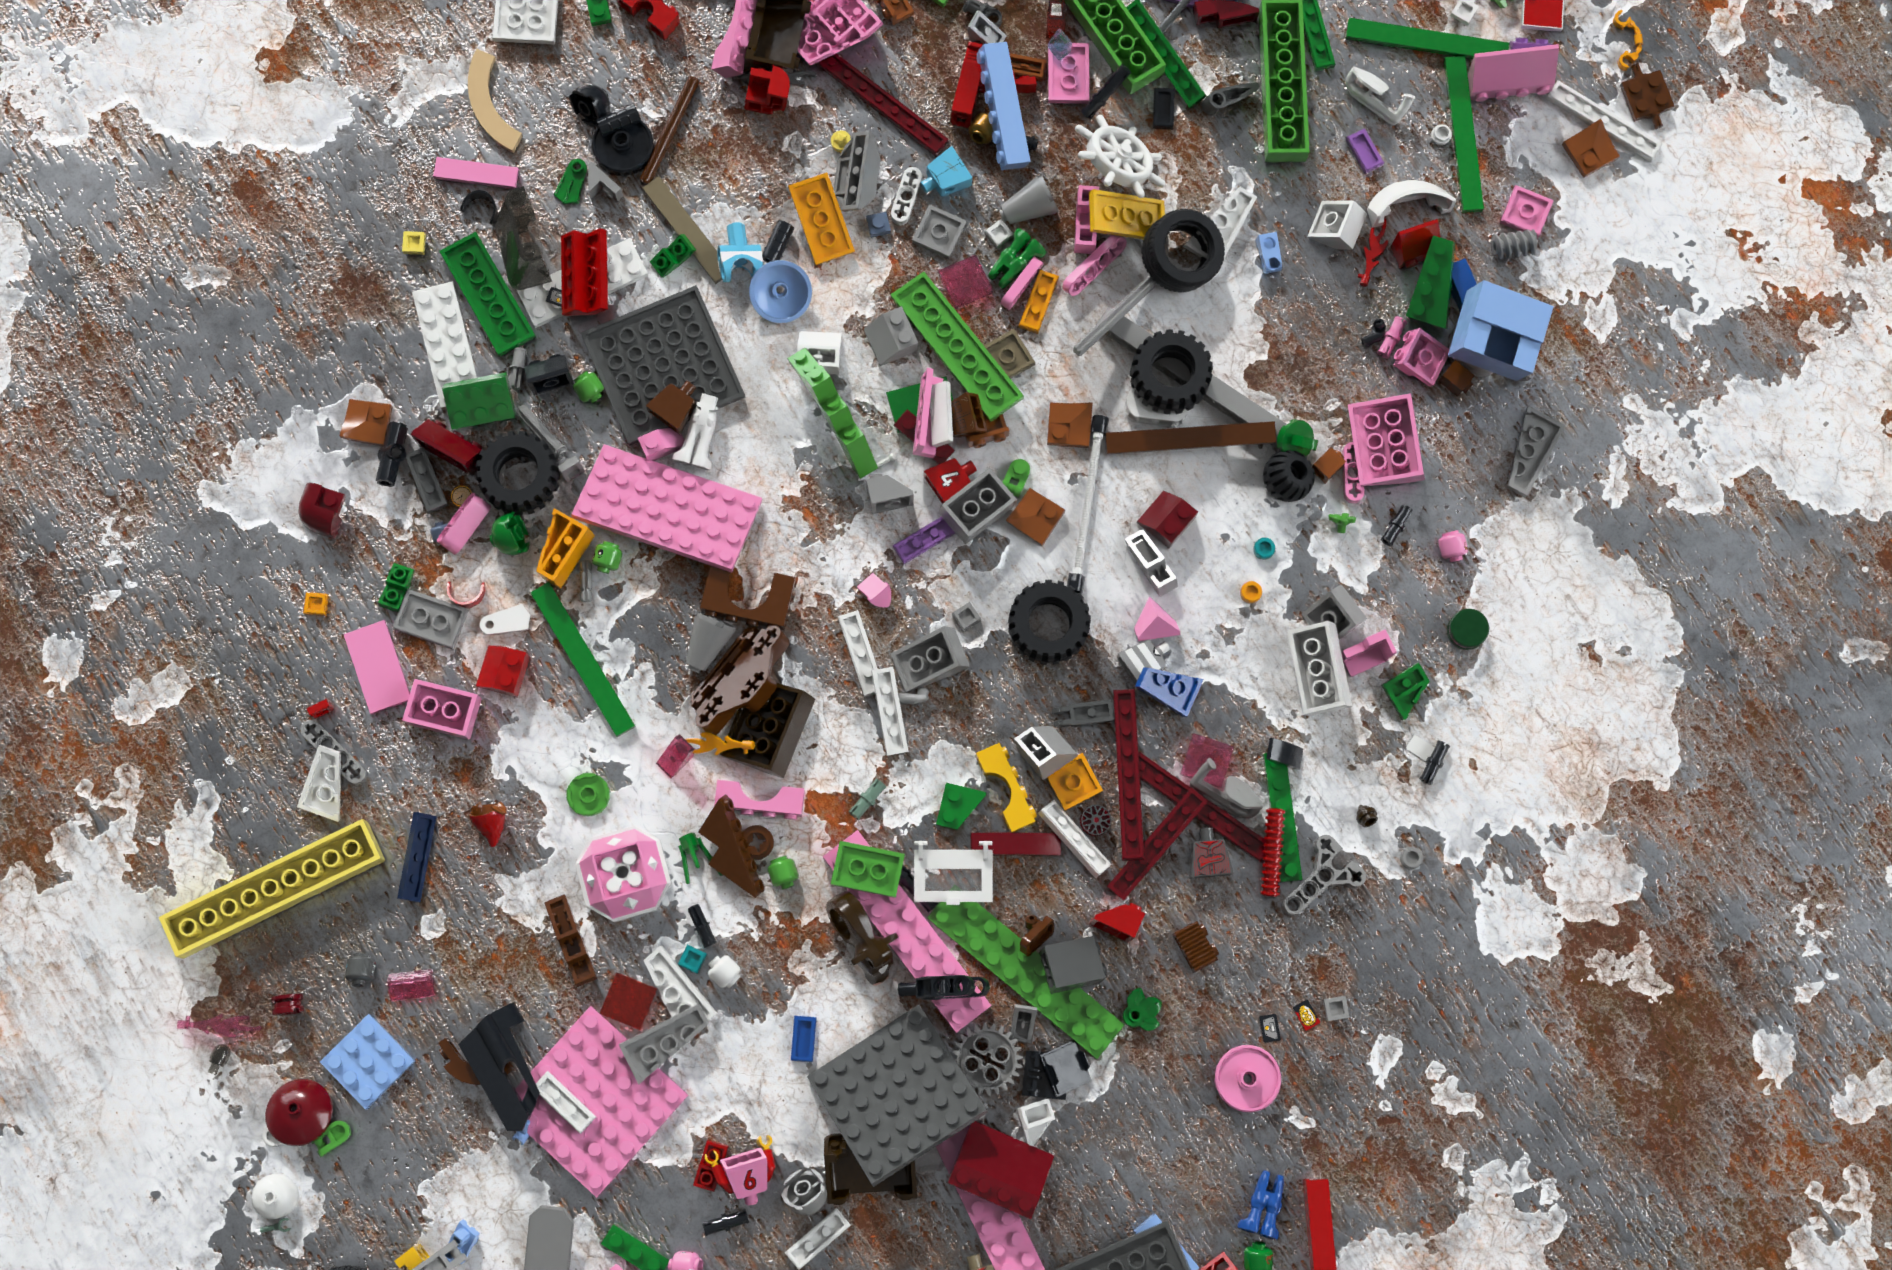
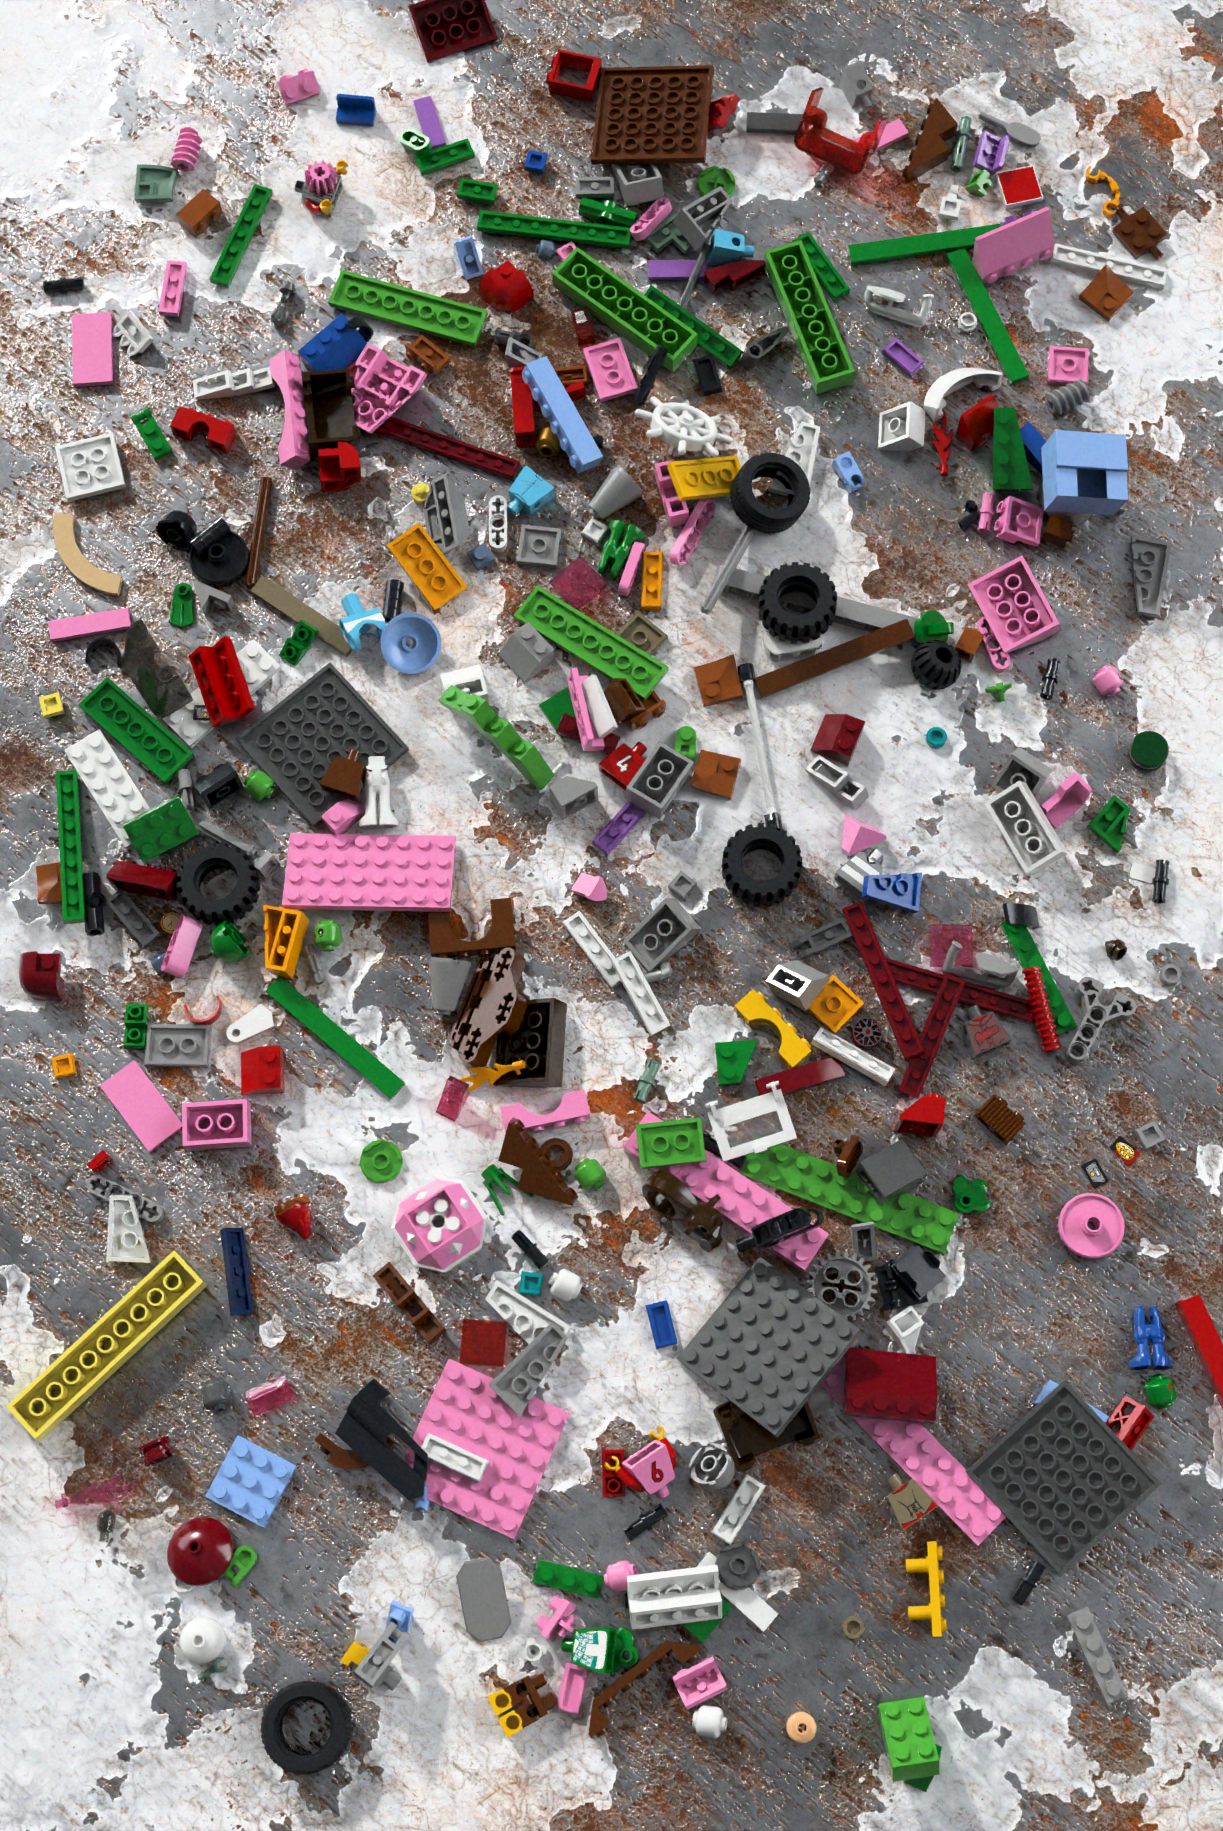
camera: 10 degrees left, 5 degrees down
clear light blue slope [1047,28,1072,60] -> none
light orange tile [1240,581,1262,604] -> none
none -> green plate [56,770,86,924]

